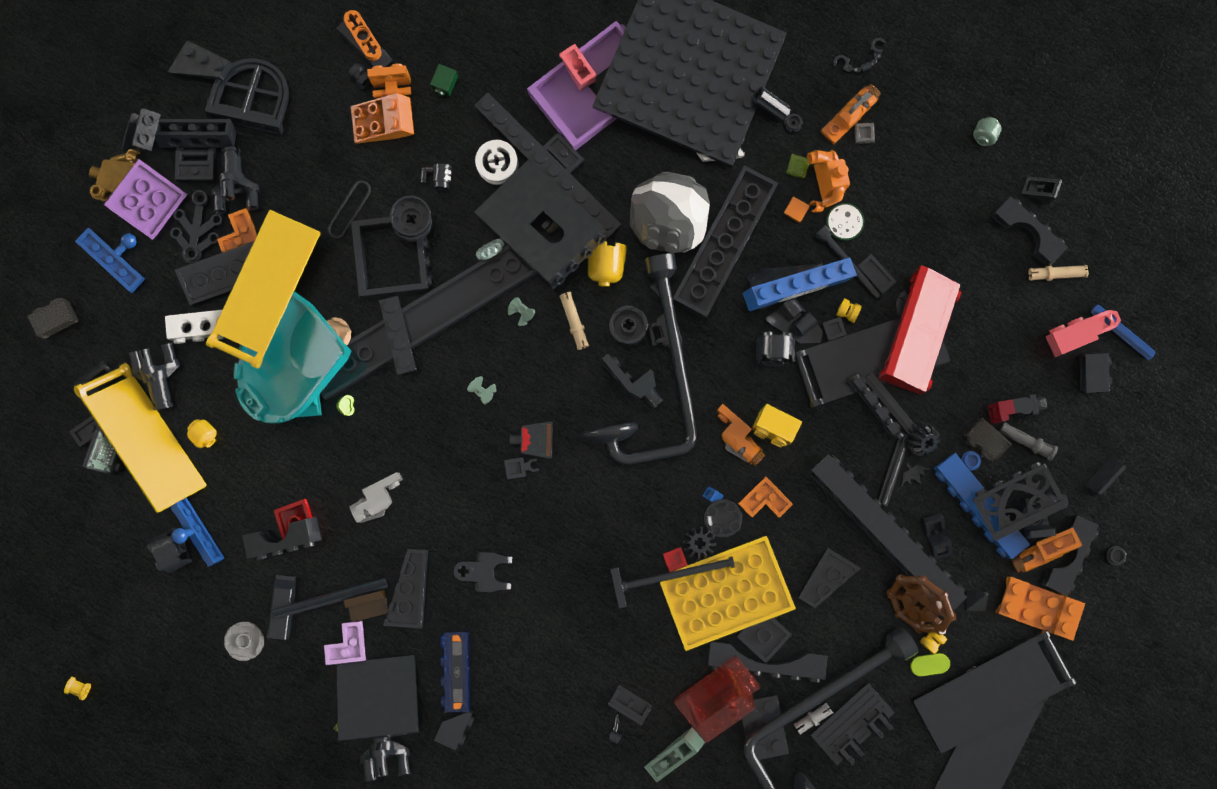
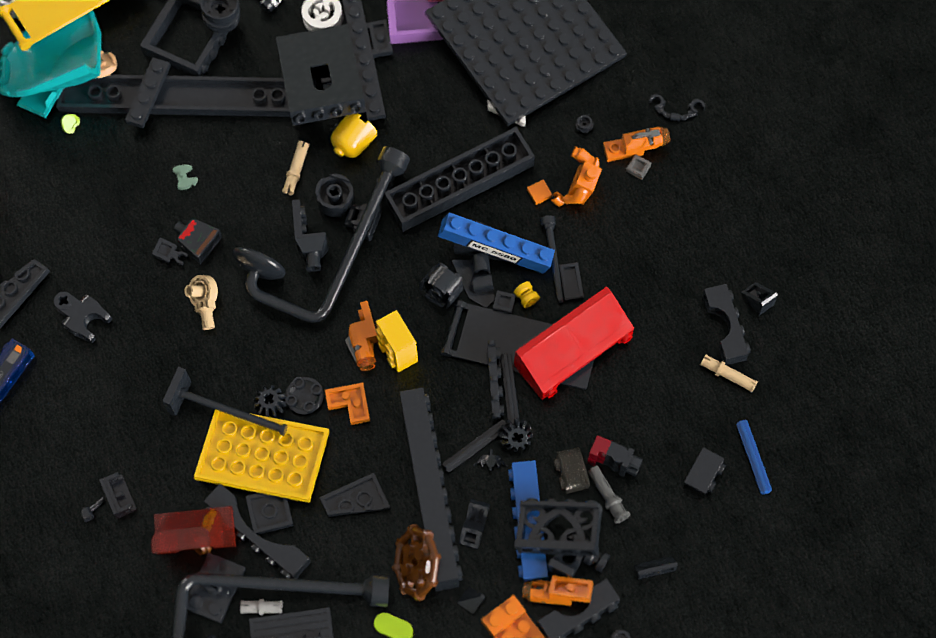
camera: 35 degrees right, 15 degrees down
light grey plate [349,472,403,523] -> none
light aqua gear [476,239,504,260] -> none
sand green piece [508,297,535,326] -> none
dark grey rock [630,172,710,253] -> none
sand green slope [644,727,705,782] -> none
red plate [663,547,688,572] -> none
blue piece [702,486,723,502] -> none
black axle [752,87,791,120] -> none
clear neon green tile [786,154,809,179] -> none
white tile [826,203,864,241] -> none
yellow wheel [919,633,947,654] -> none
blue plate [961,451,981,470] -> none
sand green head [973,117,1001,146] -> none
coral brick [1046,310,1121,357] -> none
none -> tan pin [185,275,218,330]

